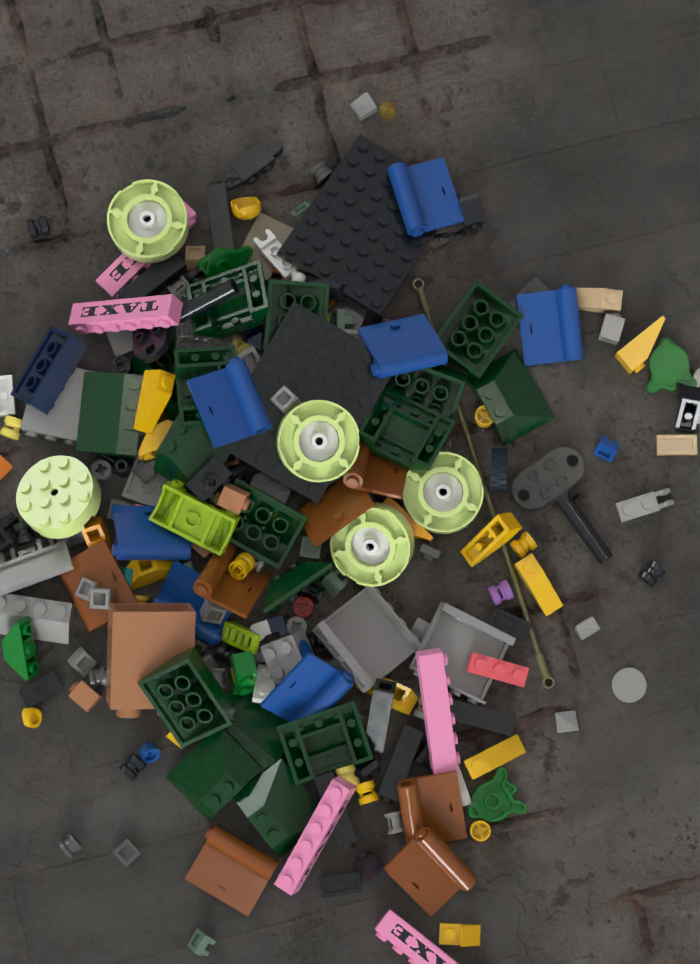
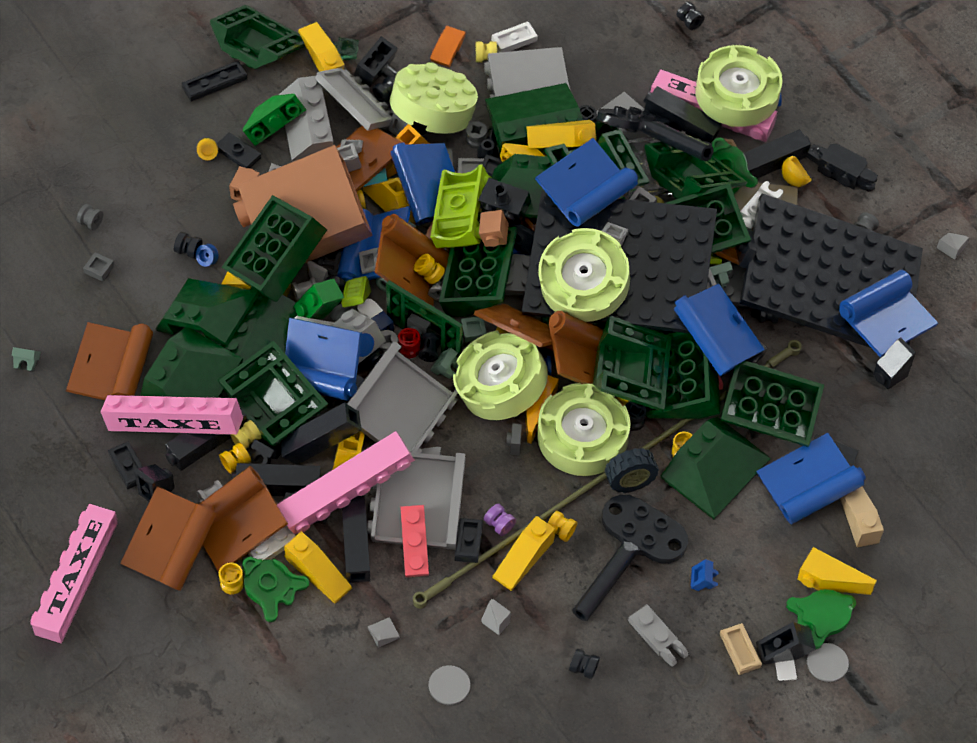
camera: 65 degrees right, 25 degrees down
dark blue slope [10,326,88,415] -> none
bright pink brick [68,294,183,335] -> none
clear yellow plate [379,101,396,121] -> none
yellow slope [439,923,481,947] -> none
yellow slope [460,512,522,567] -> none
light grey brick [597,312,625,345] -> none

